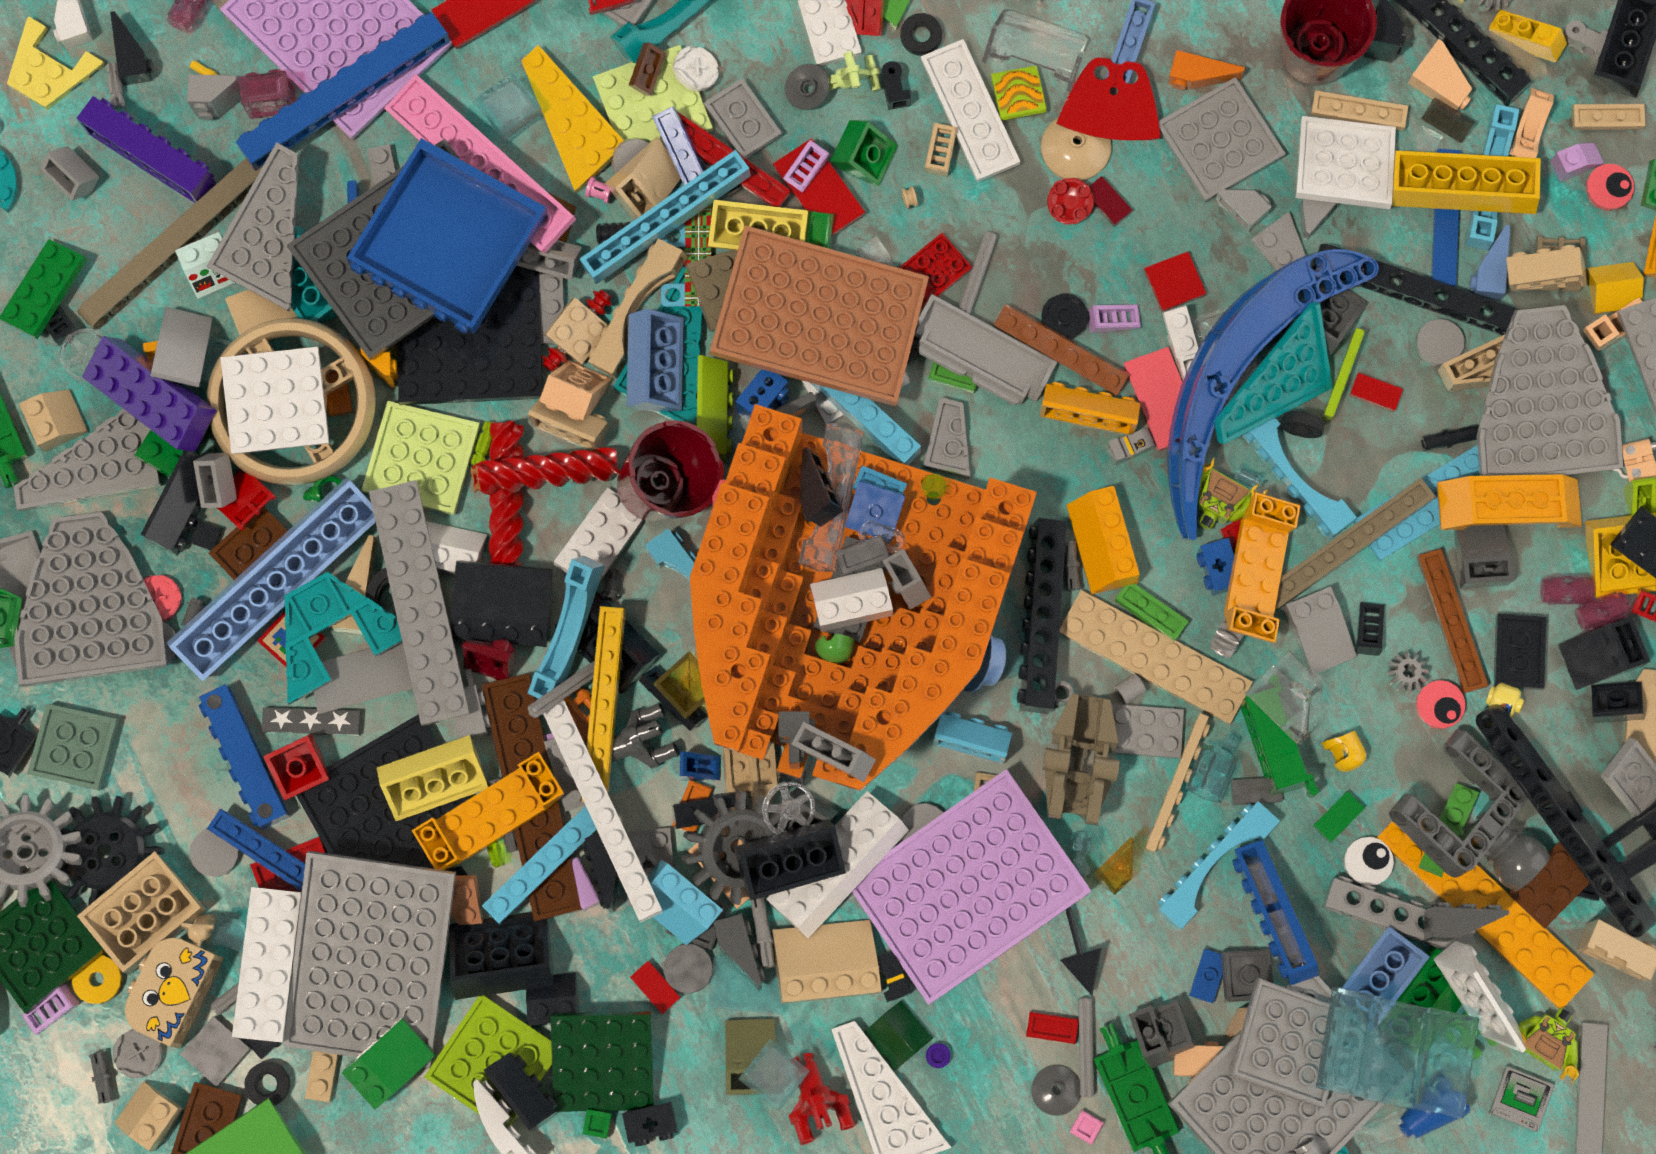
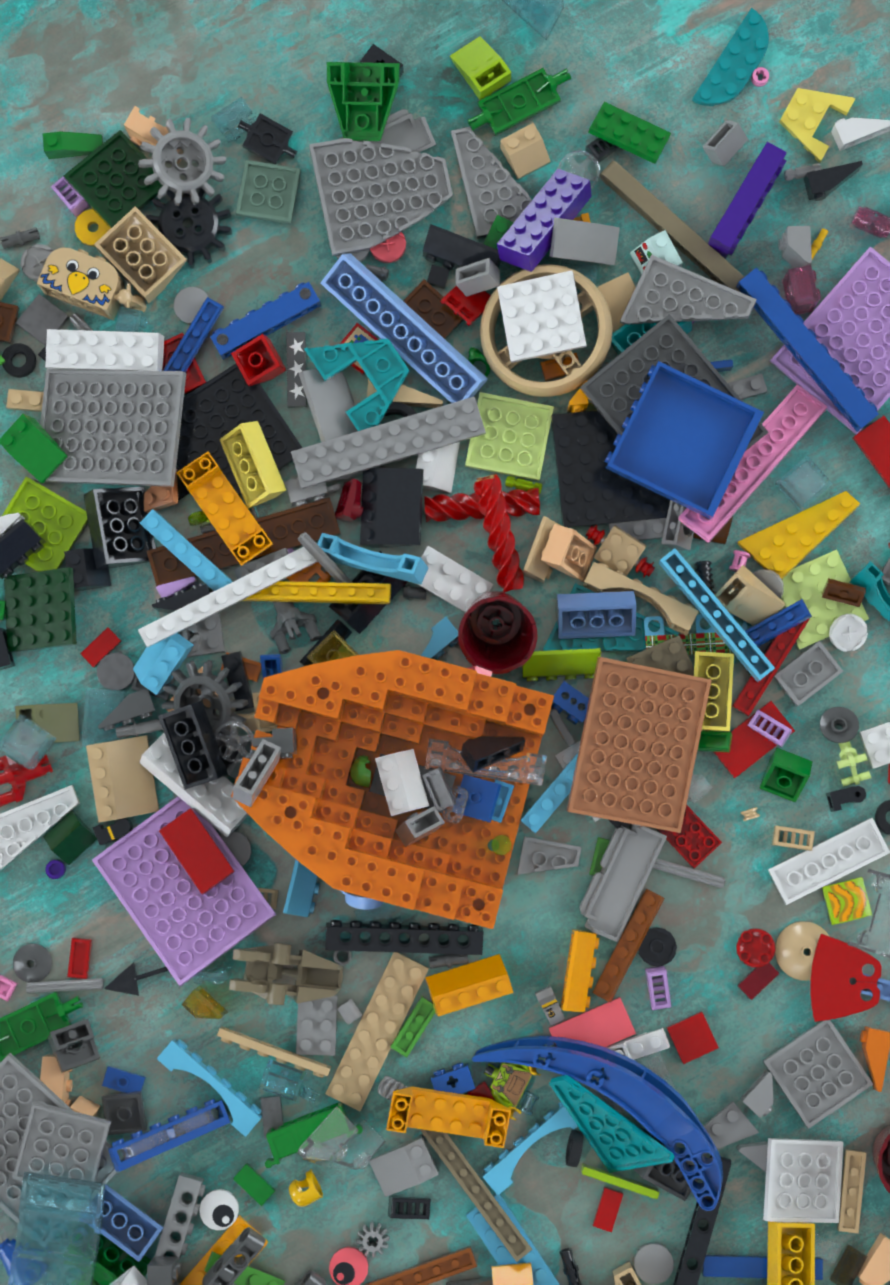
camera: 90 degrees right, 5 degrees up
none -> red tile [159,808,235,895]

